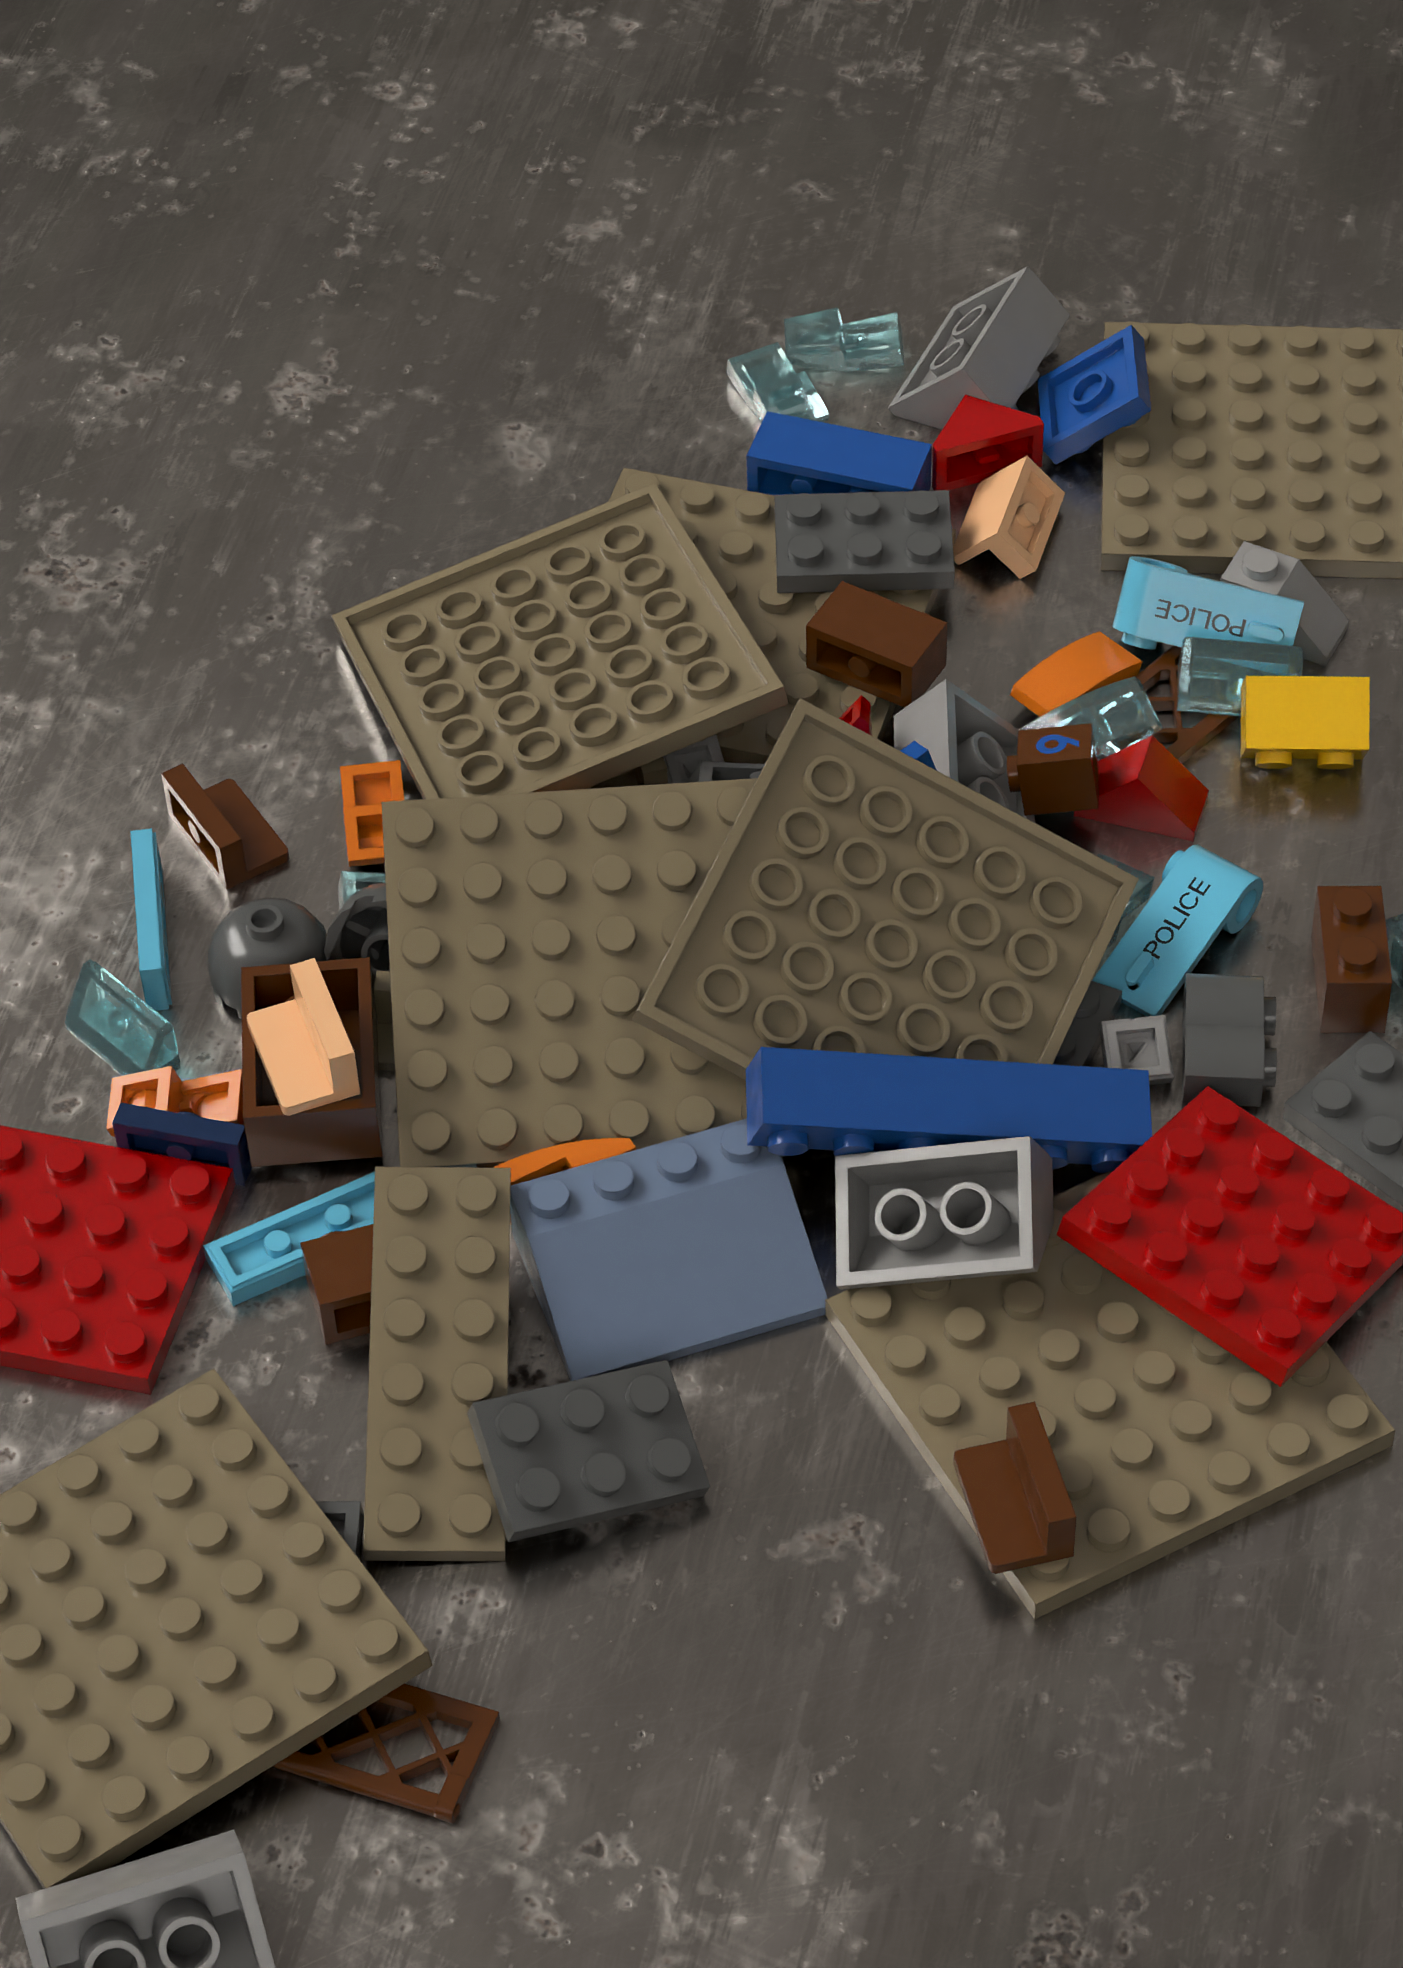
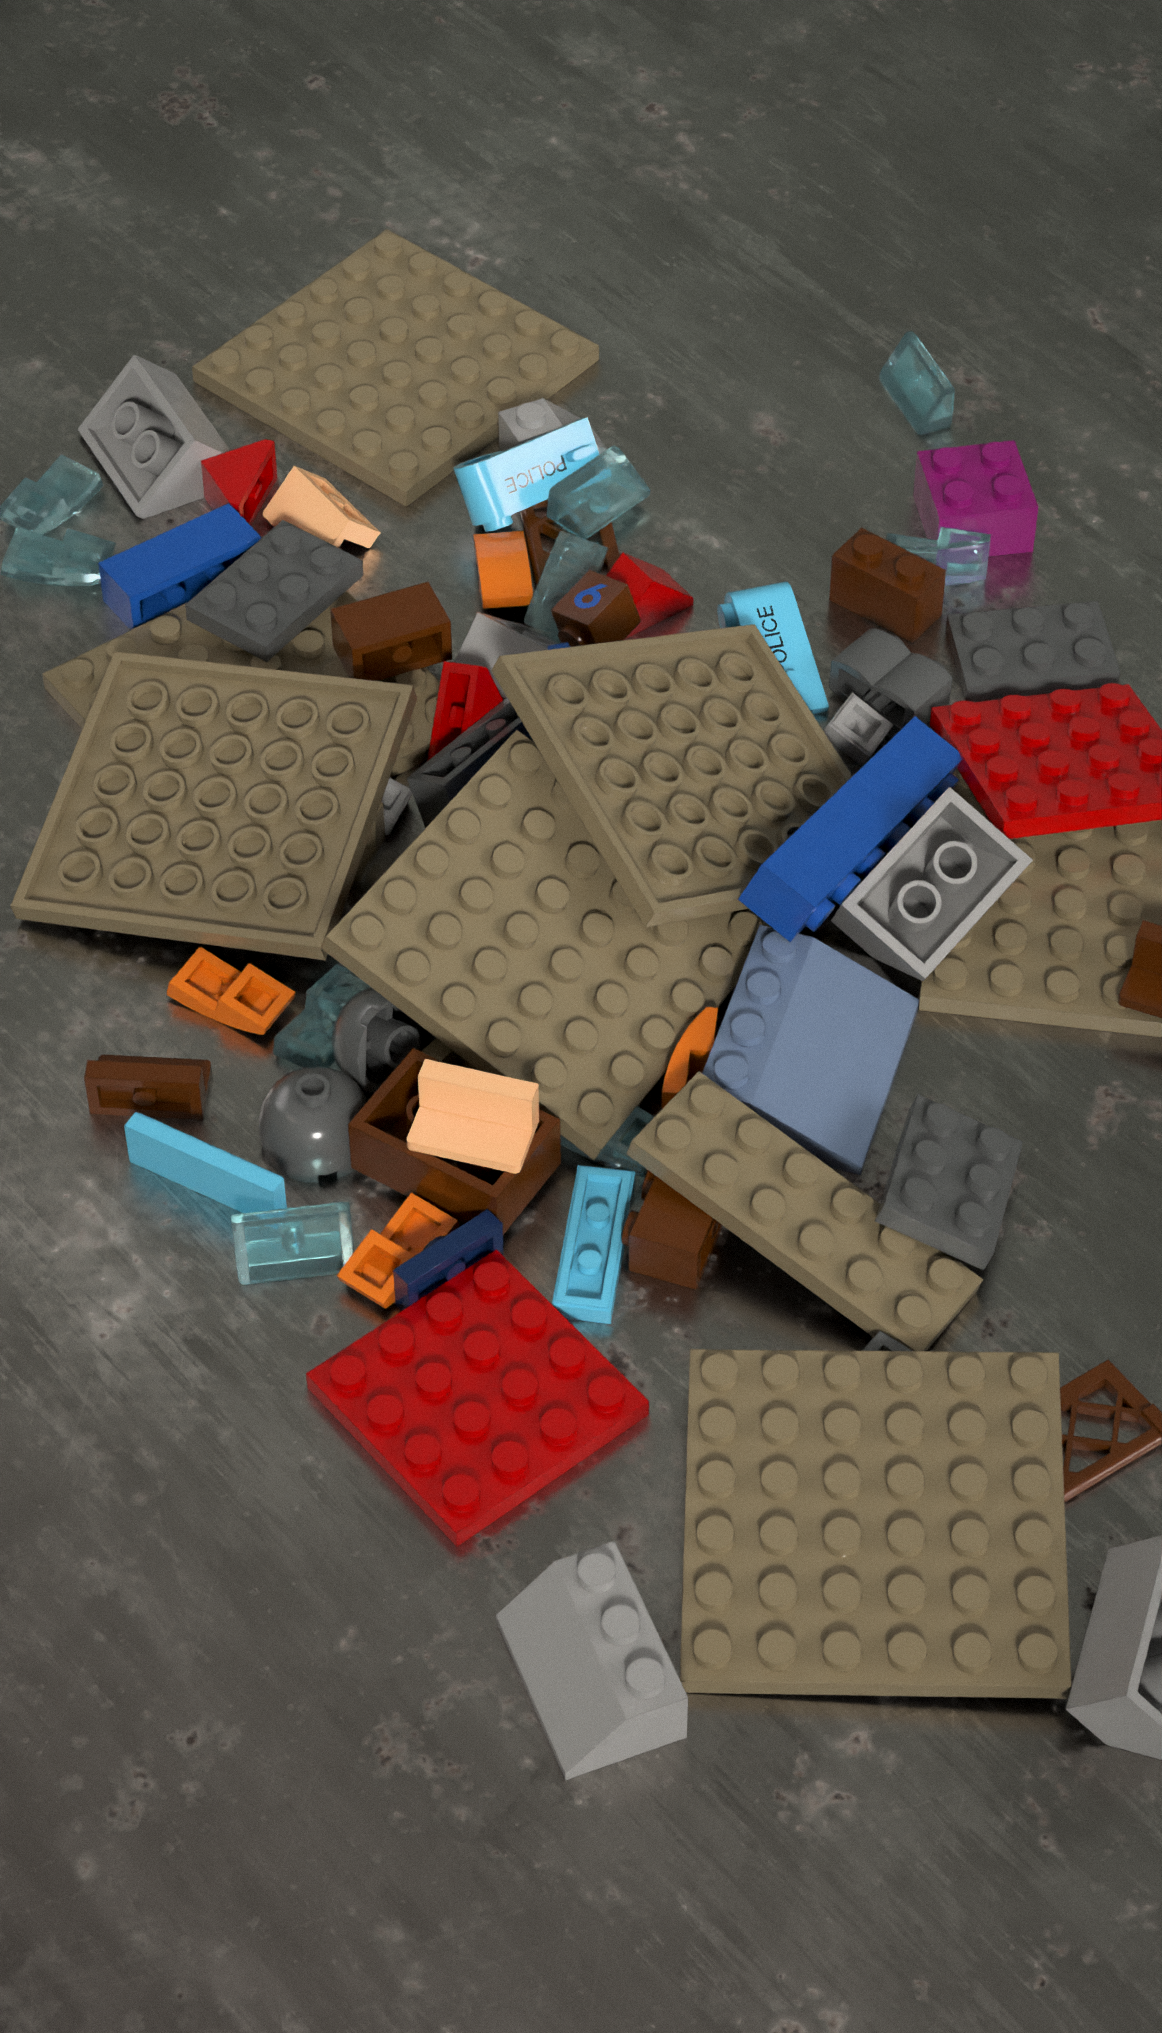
camera: 55 degrees left, 0 degrees up
blue plate [1038,325,1151,464] -> none
yellow brick [1241,676,1370,769] -> none

